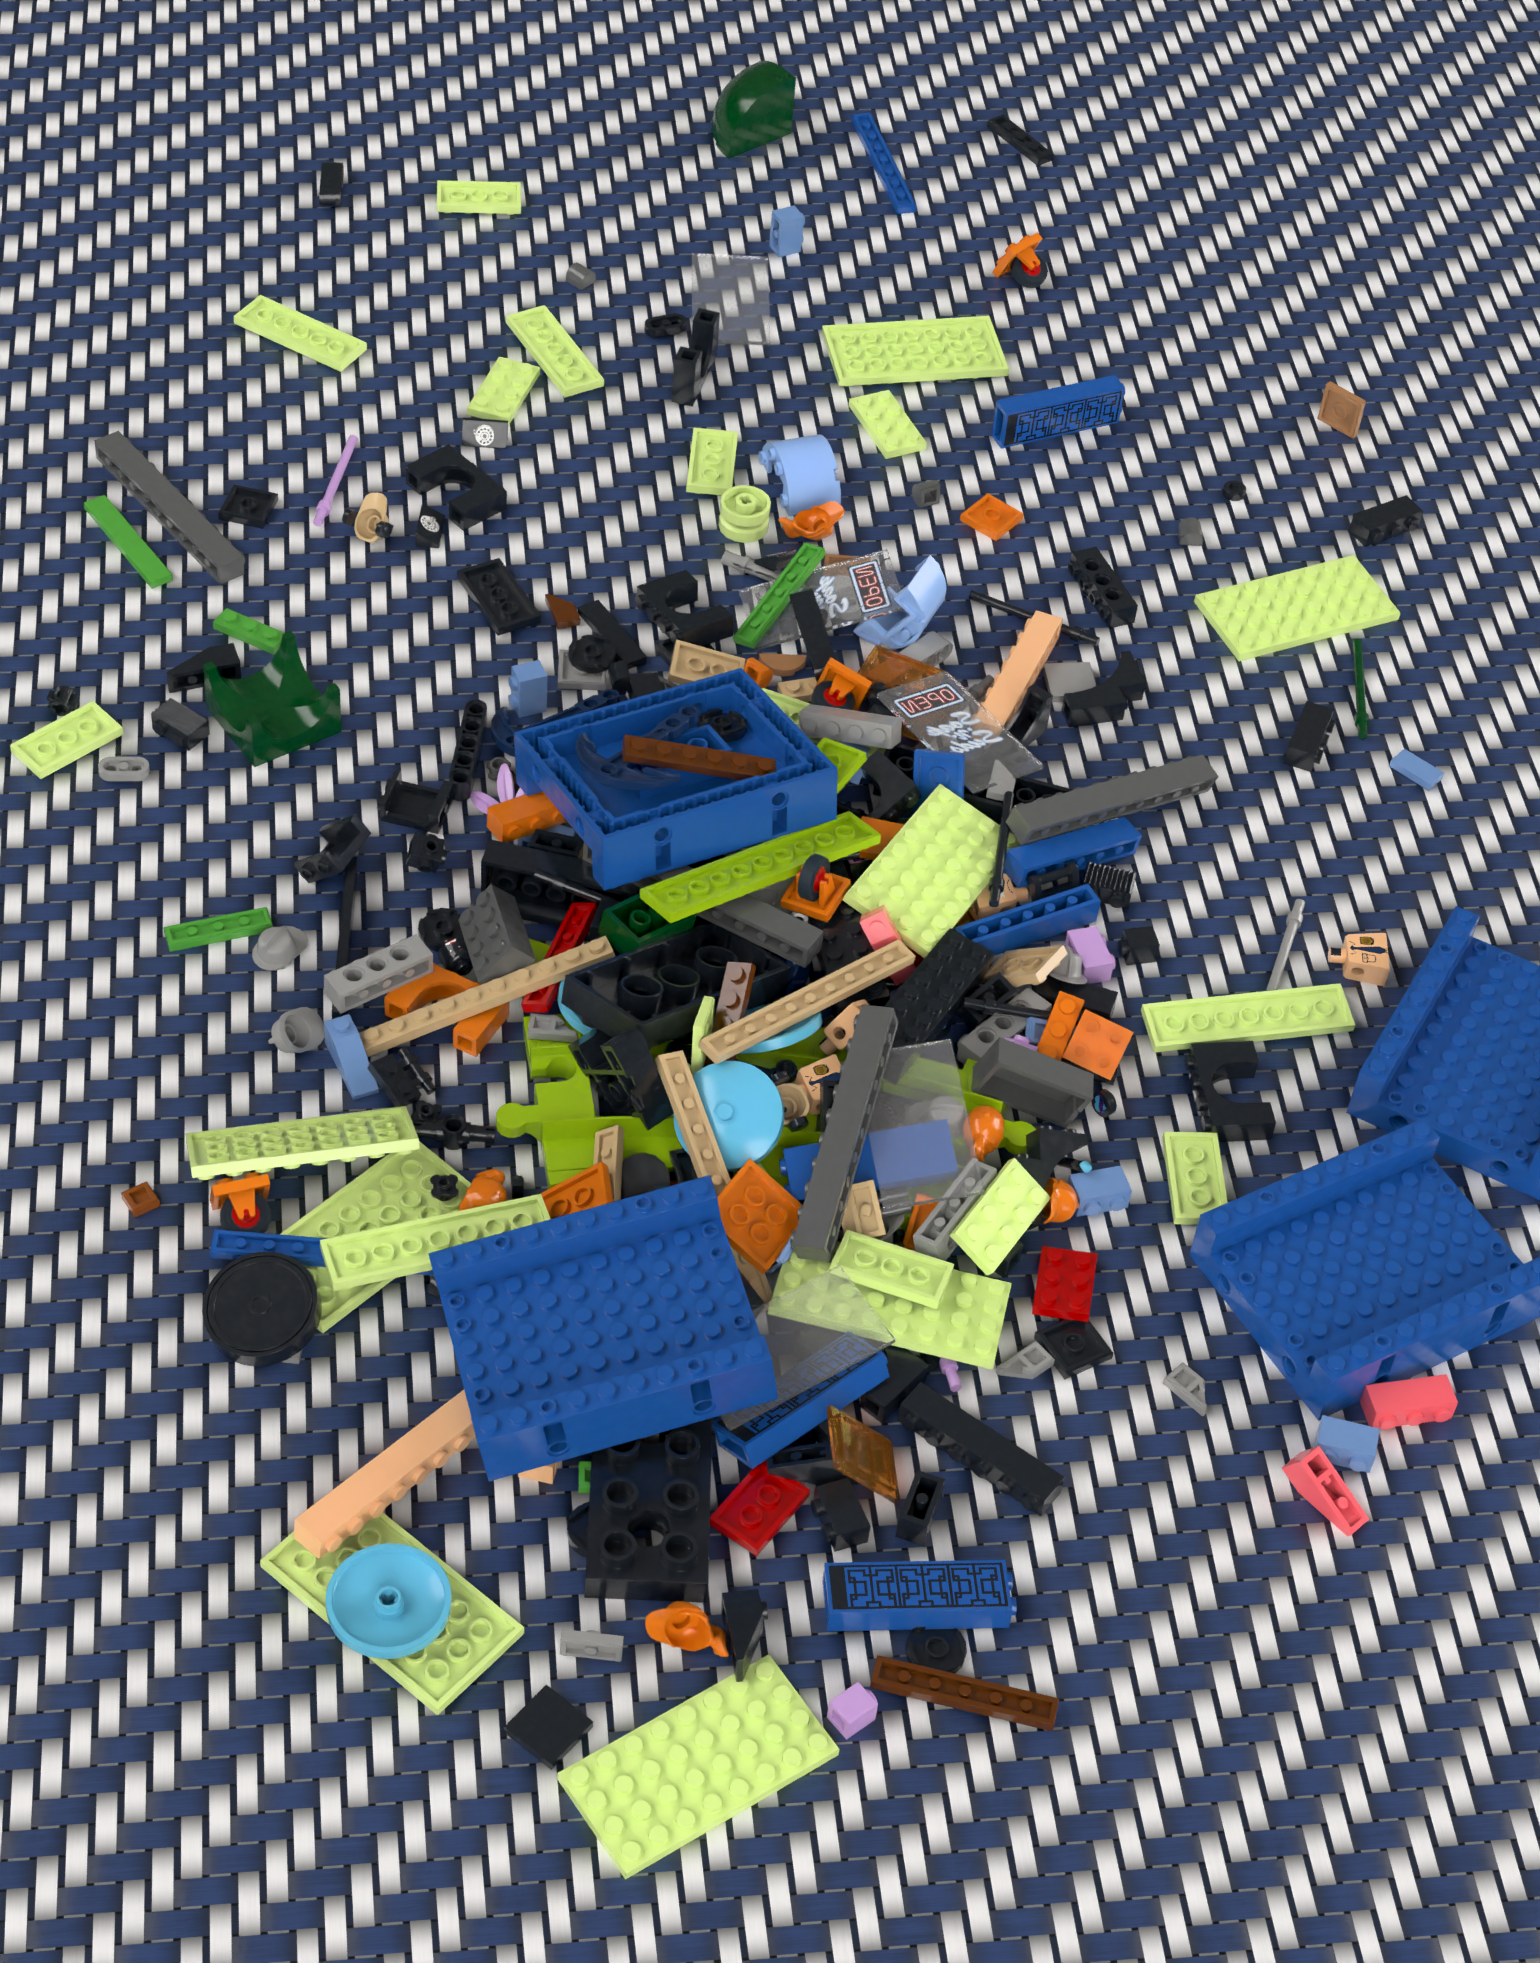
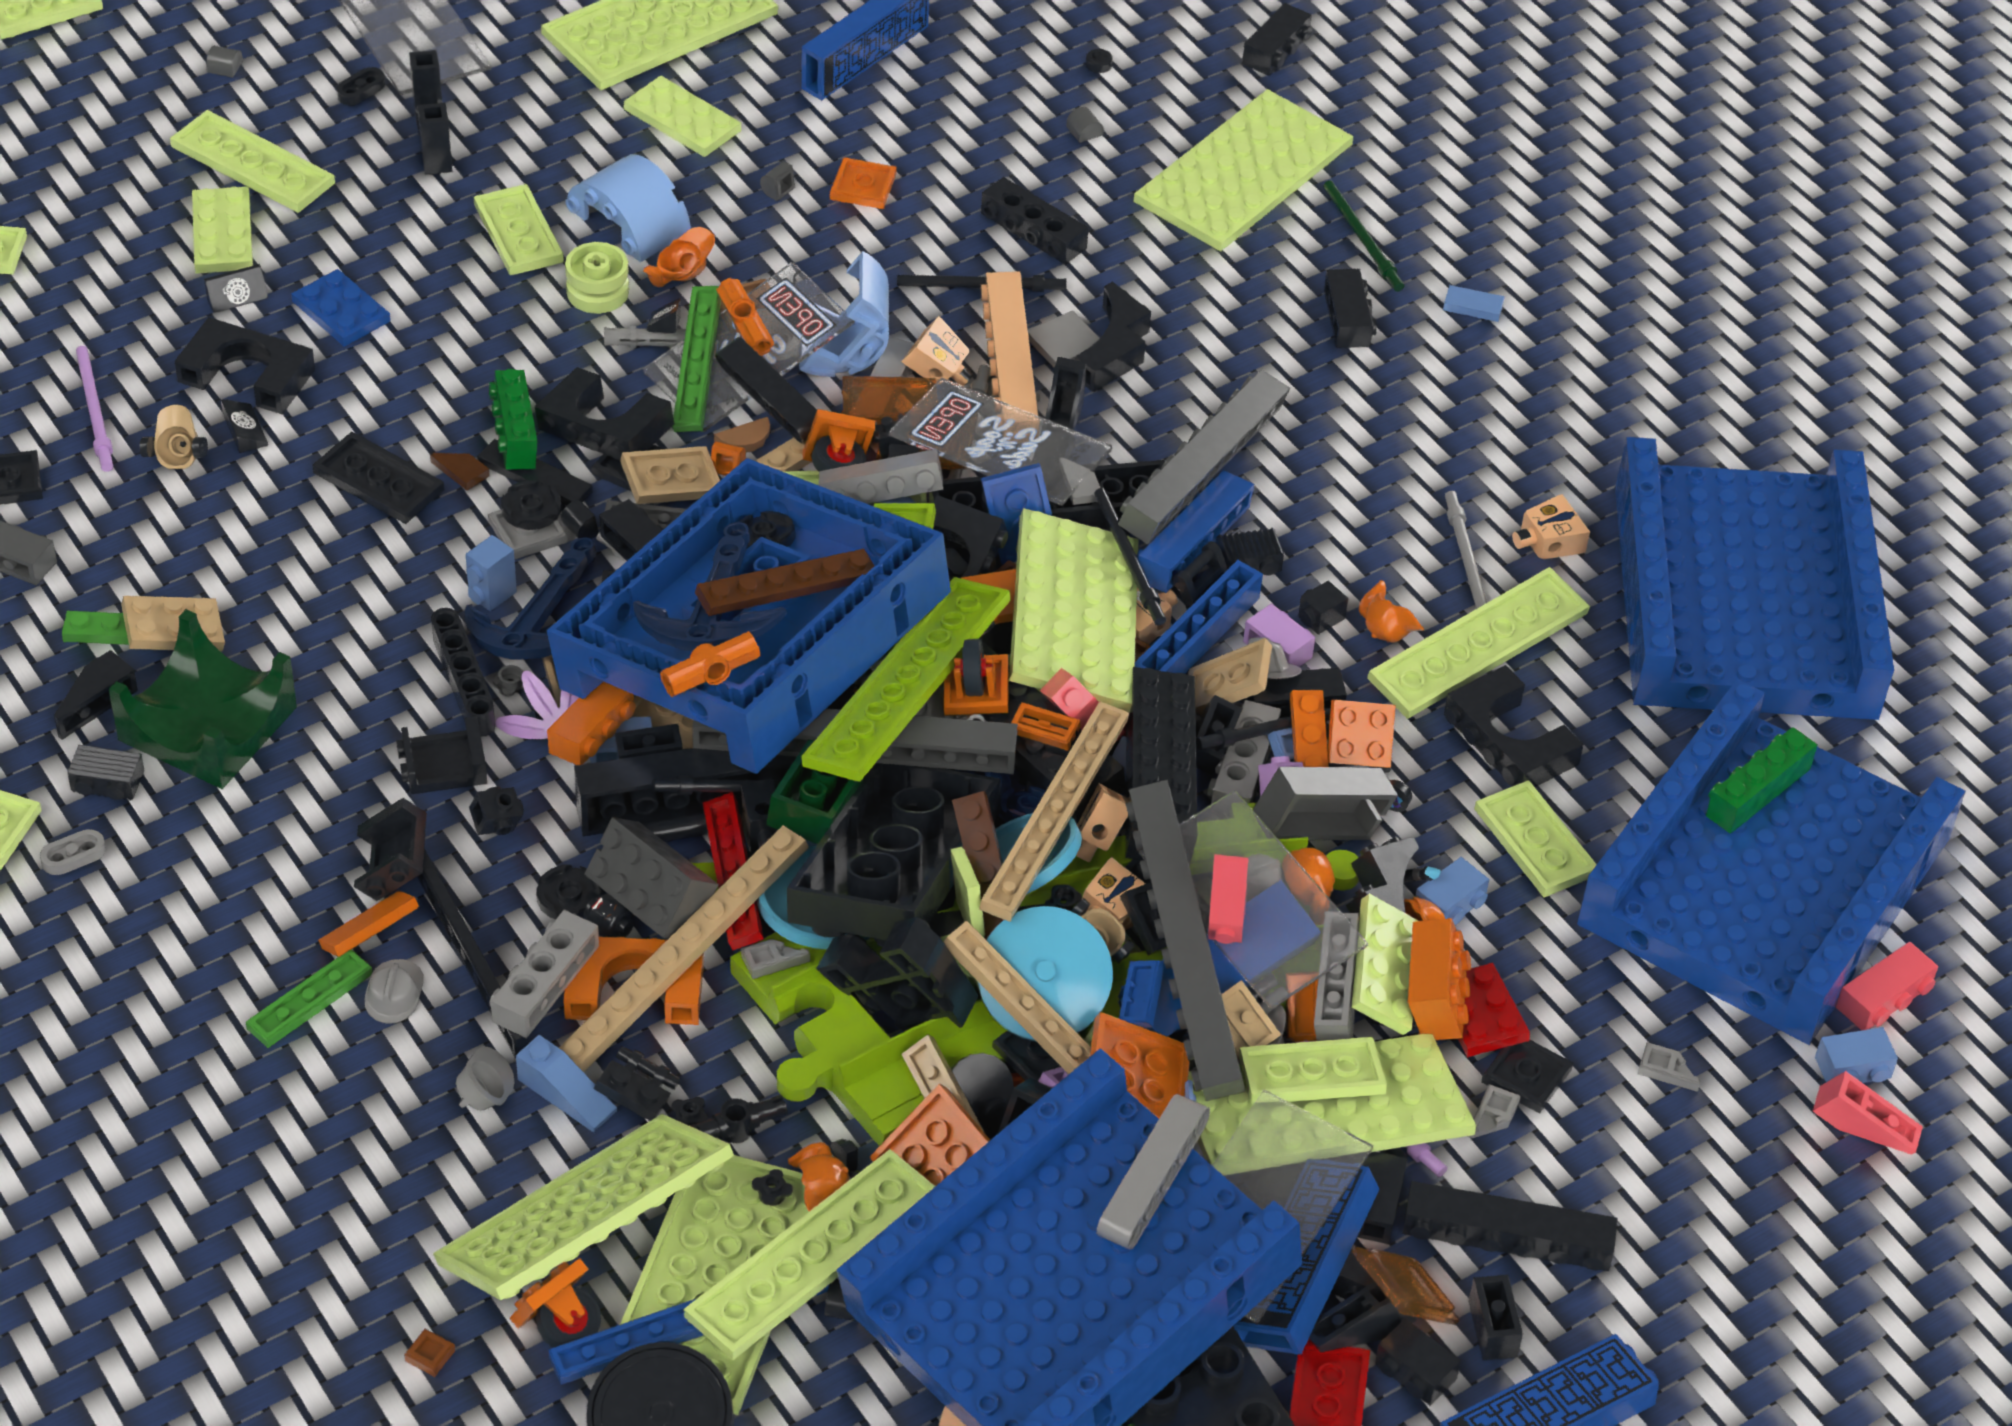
camera: 25 degrees left, 0 degrees up
none -> tan plate [121,596,225,651]
none -> blue plate [291,269,390,347]
none -> orange tile [319,890,419,957]
none -> green brick [489,369,537,470]
none -> orange piece [660,631,761,697]
none -> orange piece [716,278,774,356]
none -> light nougat torso [901,316,973,387]
none -> orange tile [1011,702,1081,751]
none -> light grey beam [1097,1094,1210,1250]
none -> blue plate [1119,960,1165,1027]
none -> coral slope [1208,854,1249,944]
none -> orange hair [1359,580,1425,643]
none -> orange brick [1408,918,1471,1040]
none -> green brick [1706,727,1818,834]

